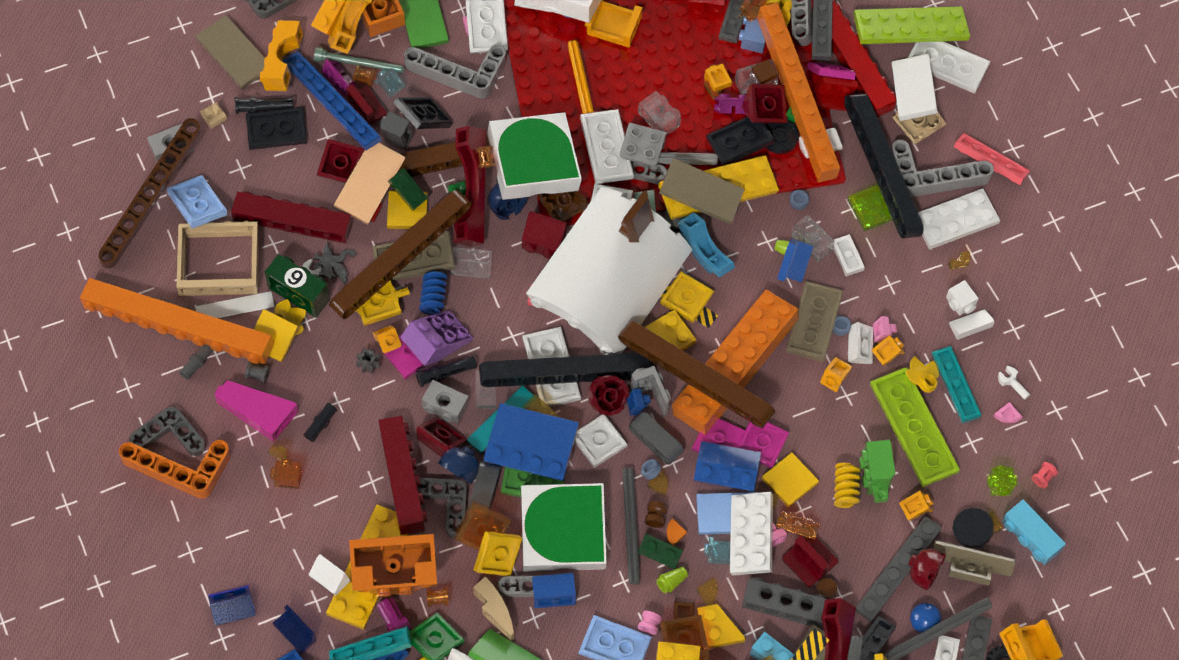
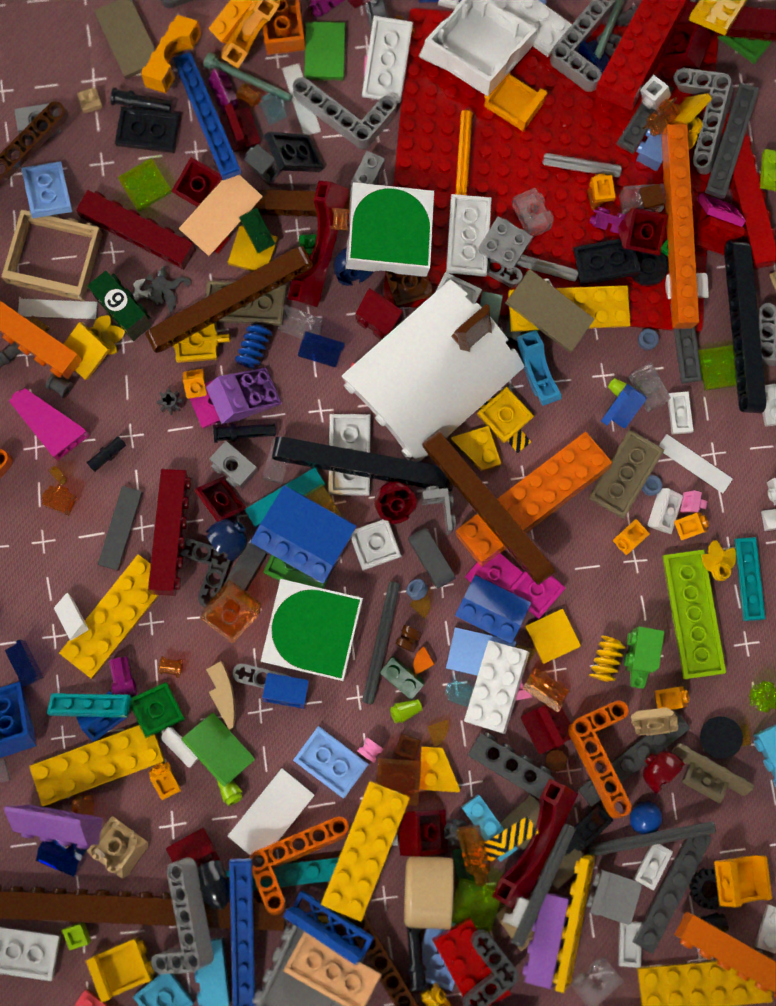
camera: 15 degrees right, 15 degrees up
orange brick [349,534,437,597] -> none
yellow tile [473,531,522,576] -> none
blue tile [626,389,651,416] -> none
none -> dark grey tile [98,486,143,571]
none -> clear neon green plate [117,158,172,212]
none -> white sticker [282,64,321,135]
none -> clear blue panel [297,331,345,367]
none -> light grey brick [350,151,385,191]
none -> light grey axle [543,153,621,177]
none -> orange beam [568,700,631,819]
none -> tan slope [631,708,679,736]
none -> white sticker [659,434,733,493]
none -> dark grey tile [670,304,702,384]

